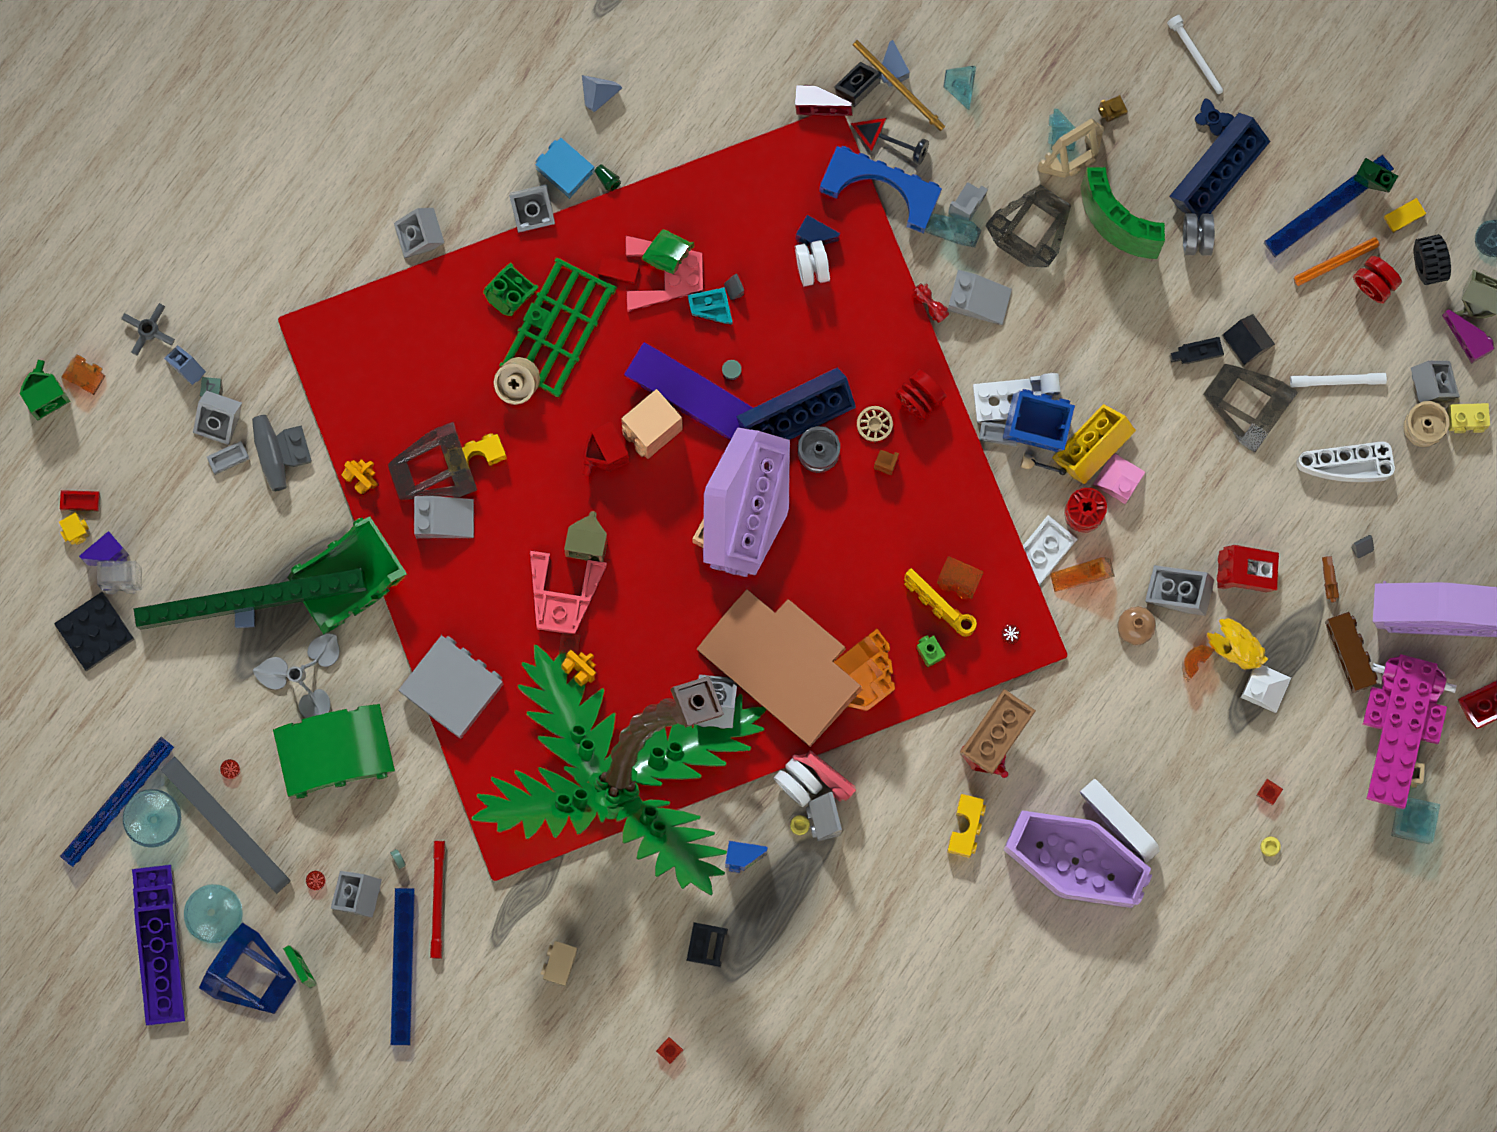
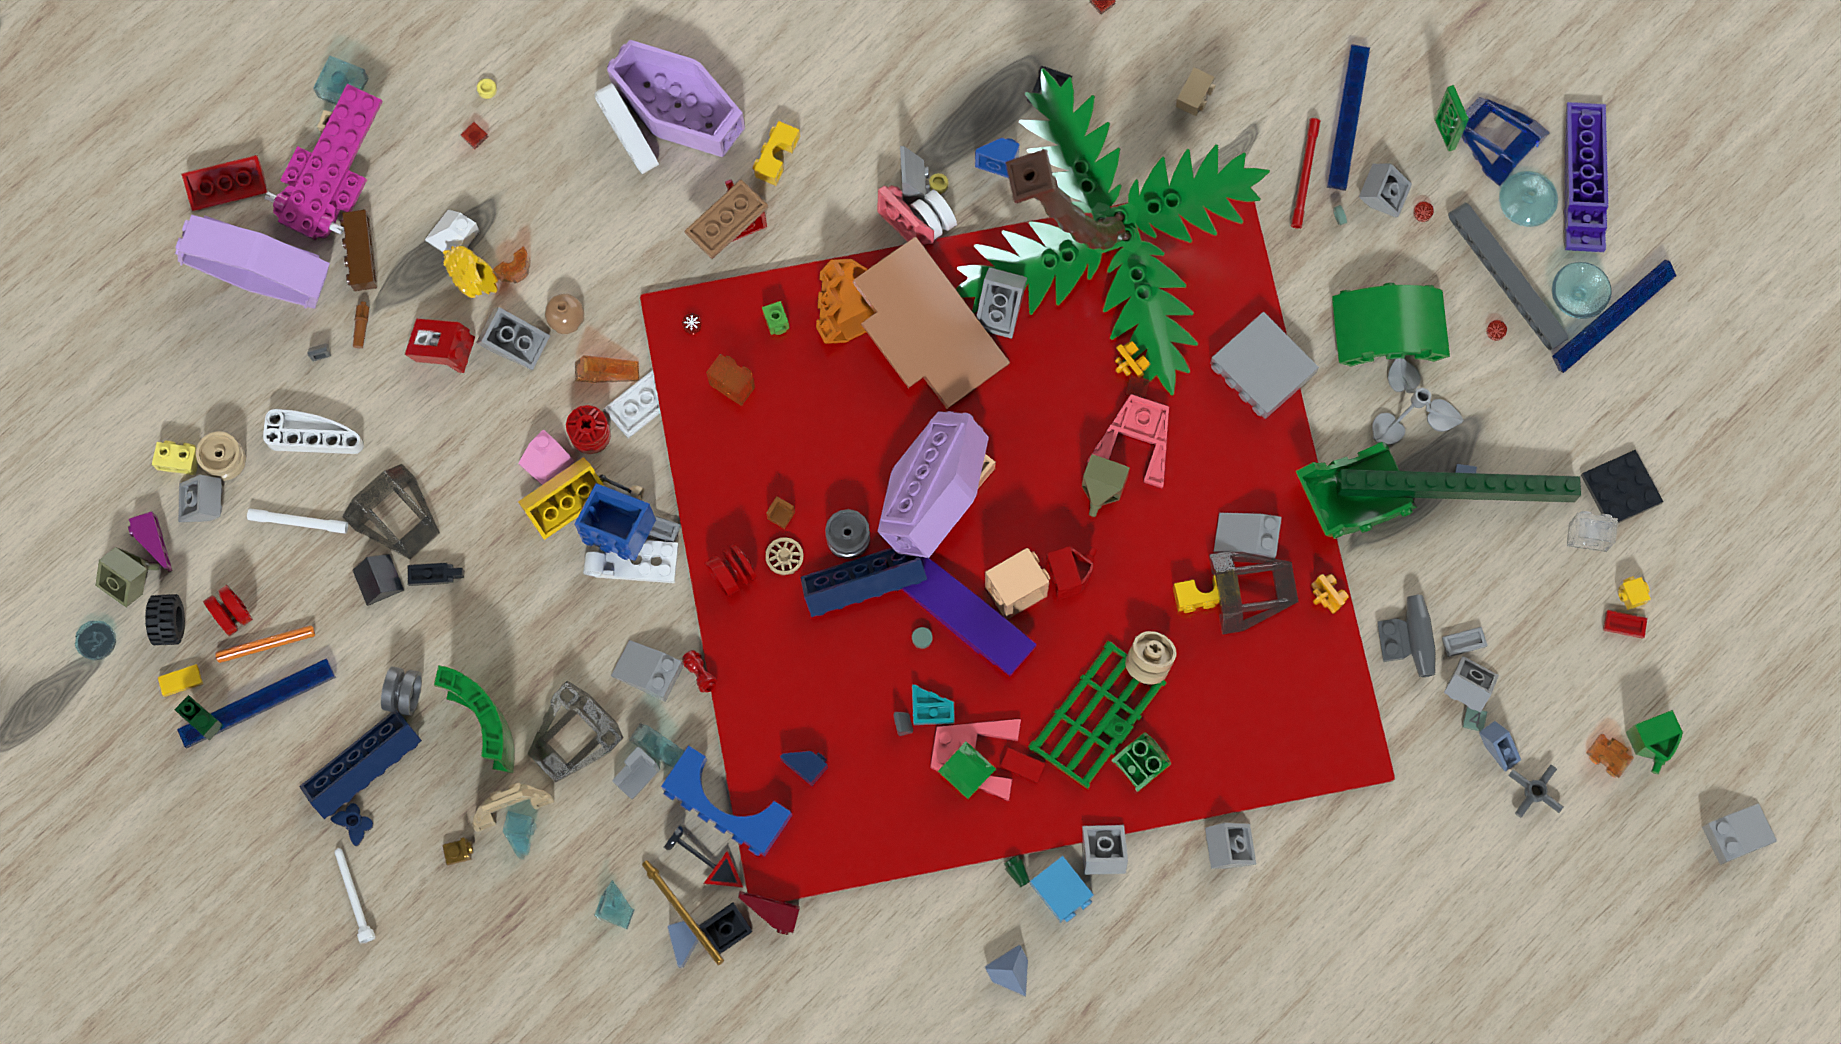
camera: 165 degrees left, 5 degrees down
dark purple slope [79,531,129,567] -> none
white wheel [795,240,830,287] -> none
yellow hinge [904,568,976,636] -> none

